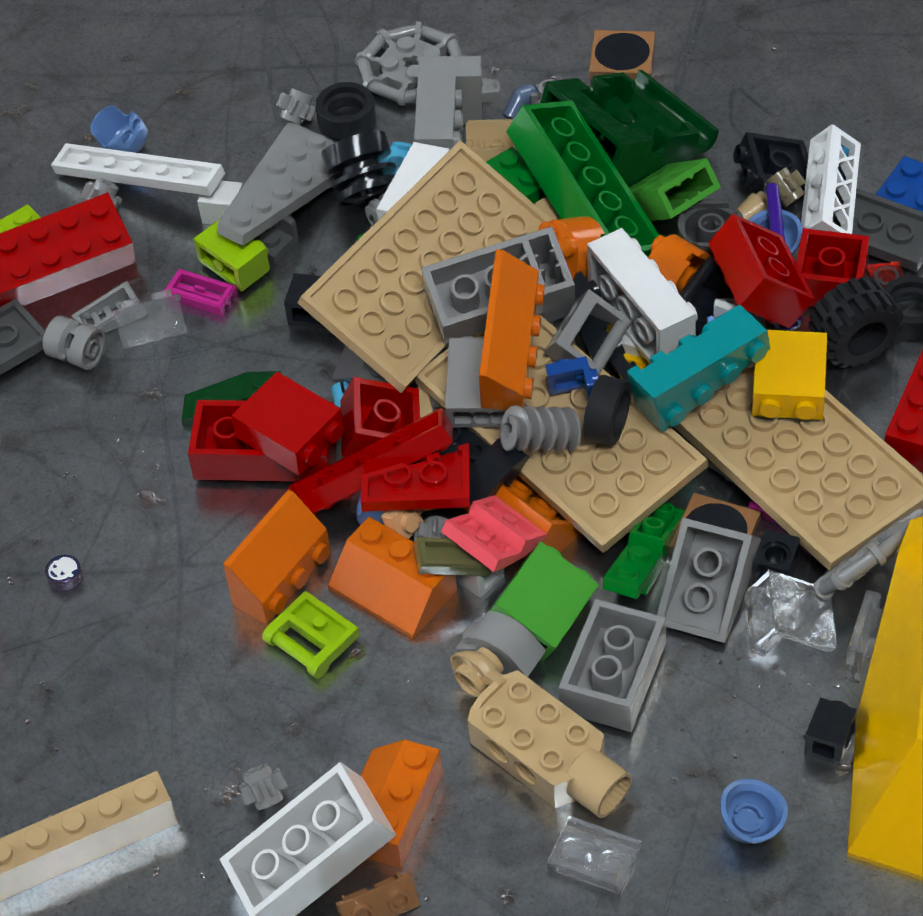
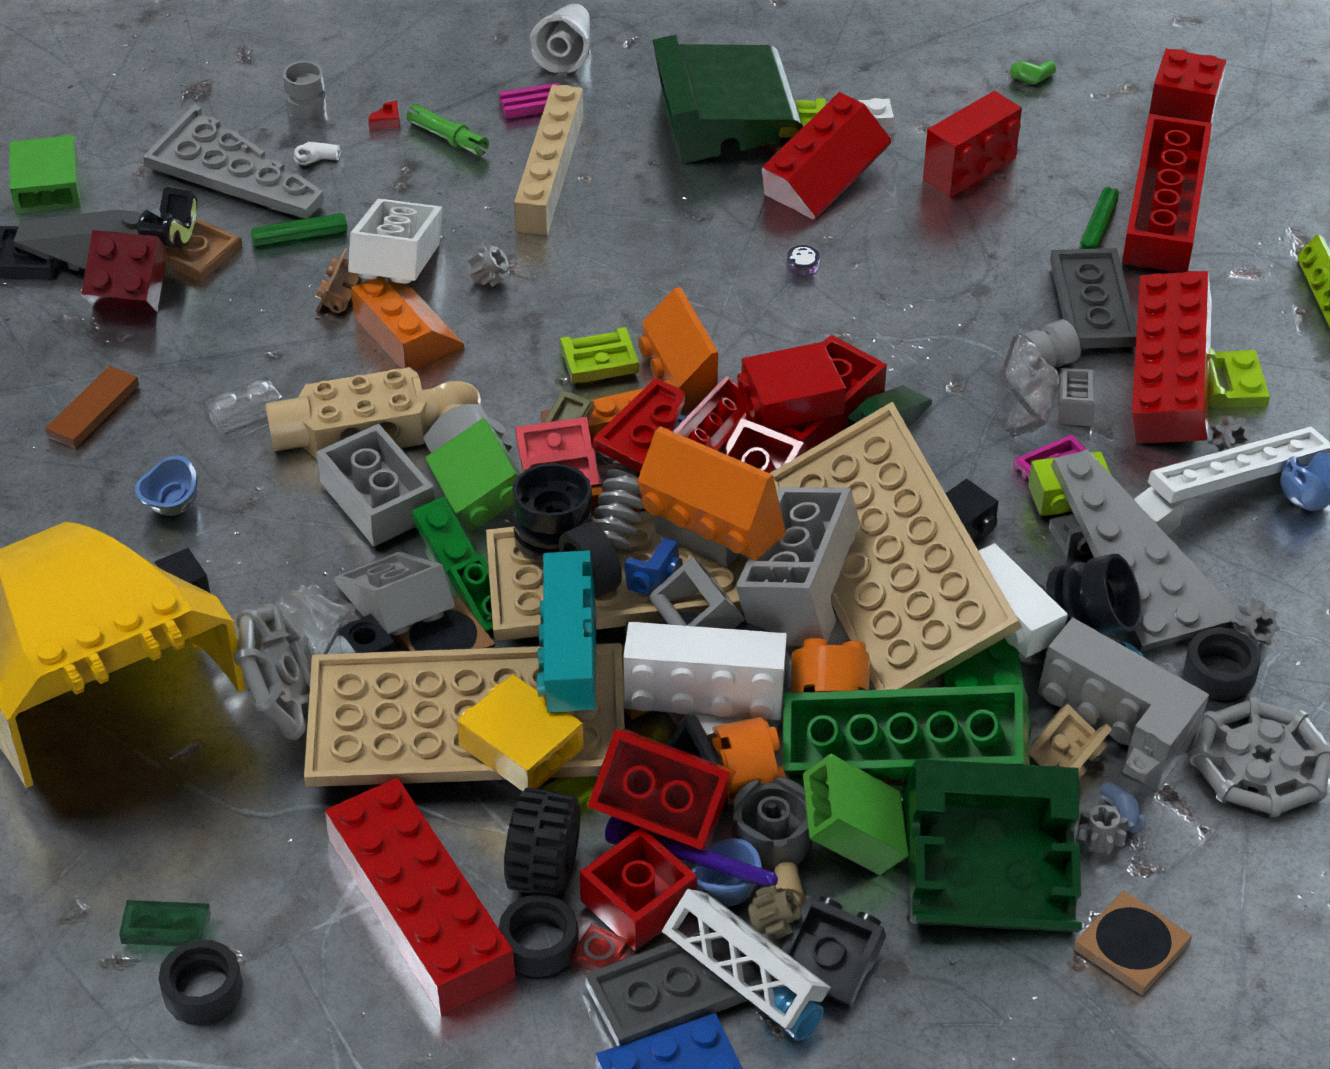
camera: 120 degrees right, 5 degrees down
none -> black wheel [512,463,592,562]

